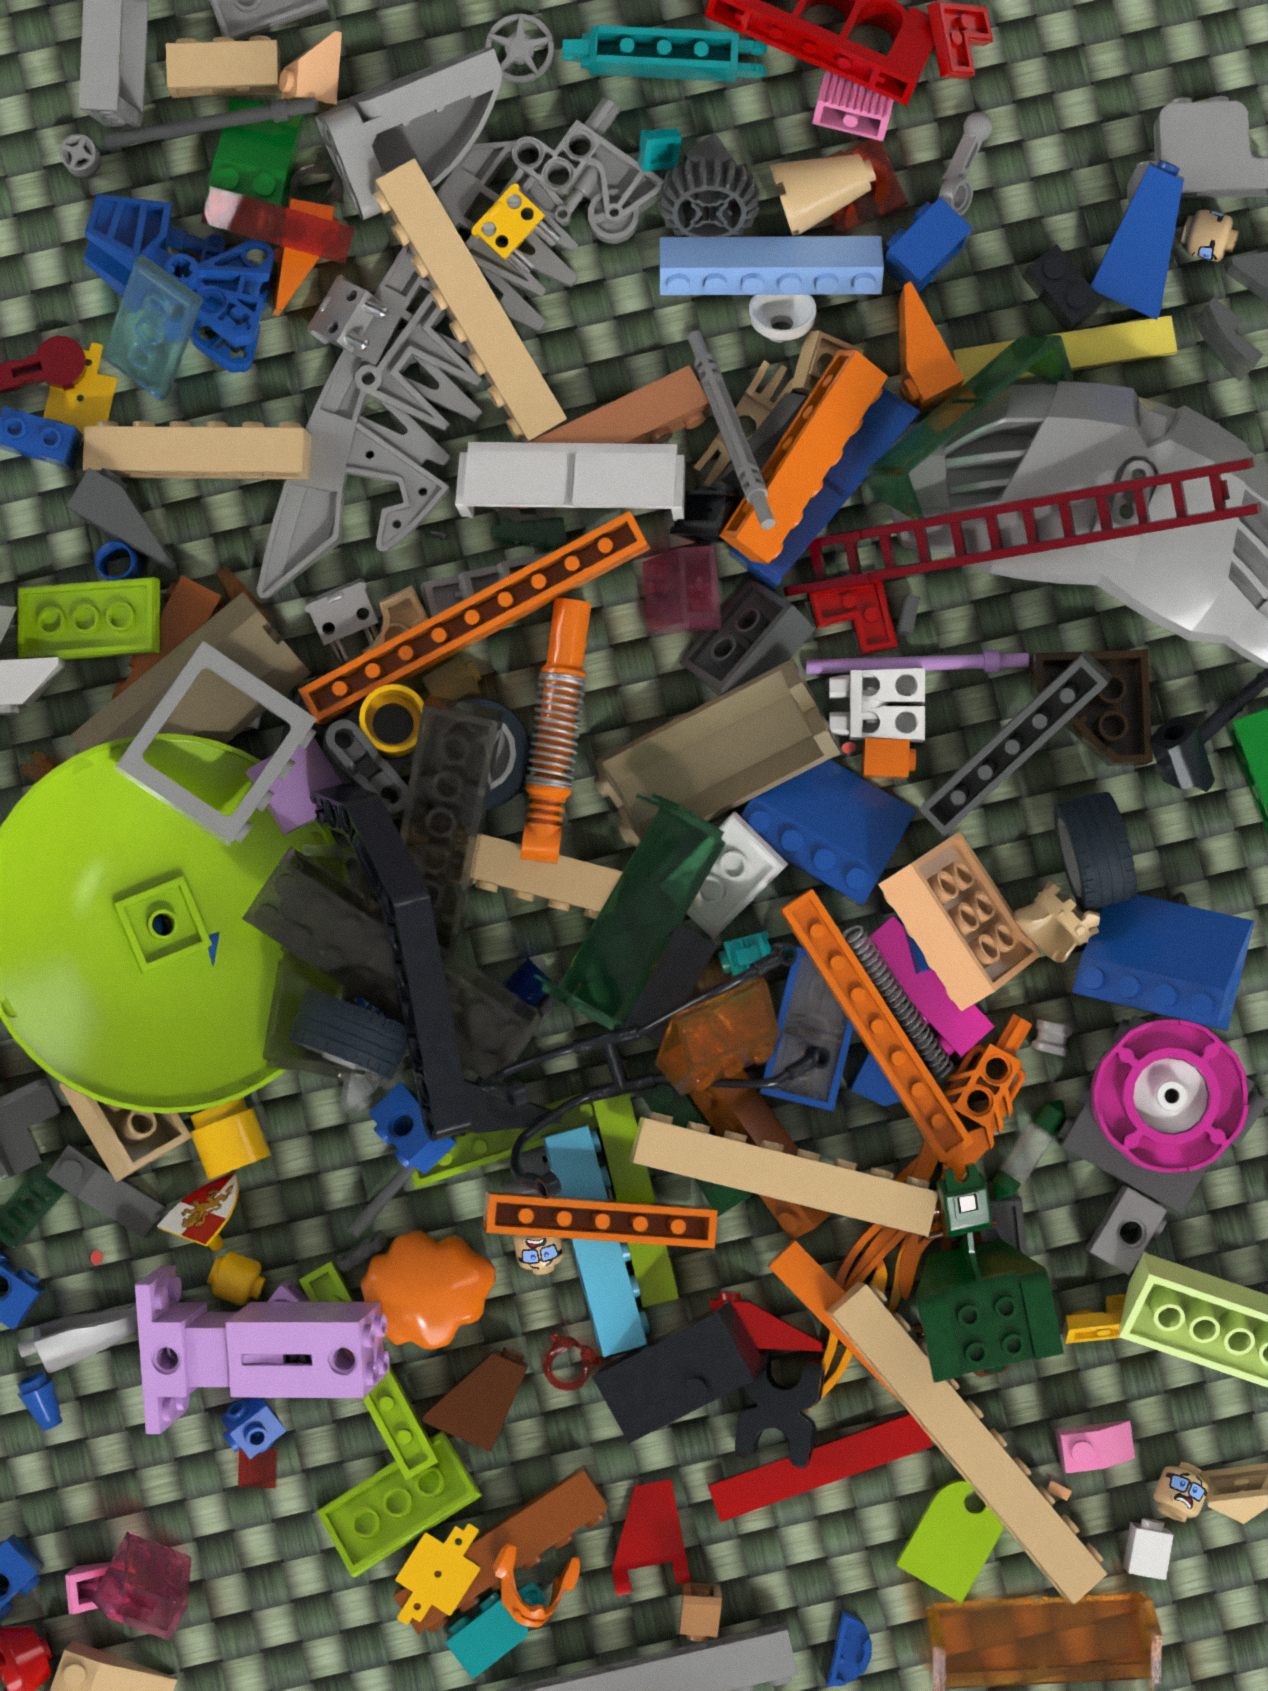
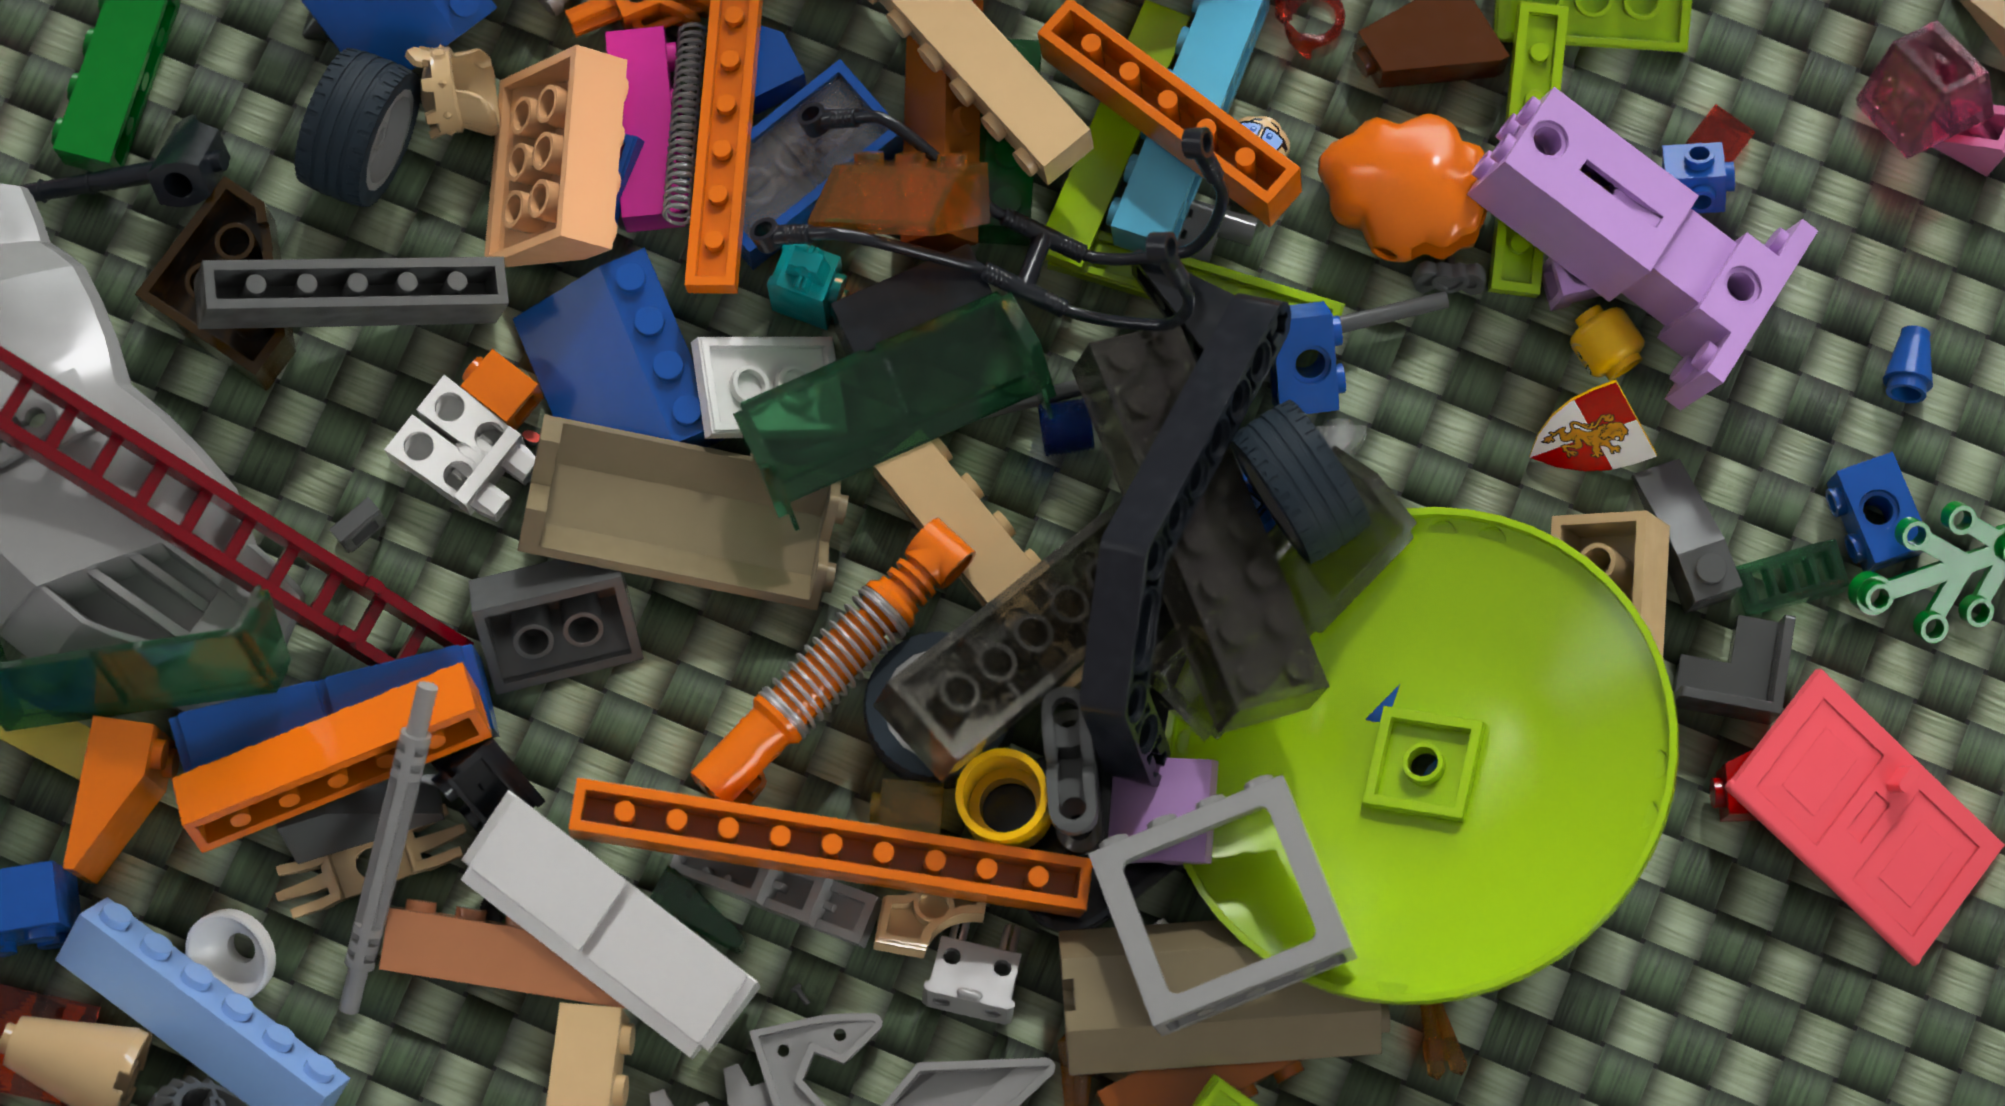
camera: 145 degrees left, 10 degrees down
light grey piece [17,1294,183,1373] -> none
coral piece [89,1250,103,1265] -> none
yellow piece [190,1097,271,1180] -> none
clear pink slope [643,545,722,635] -> none
tan brick [791,331,864,396] -> none
lavender bar [806,650,1029,674] -> none
red tile [808,580,898,656] -> none

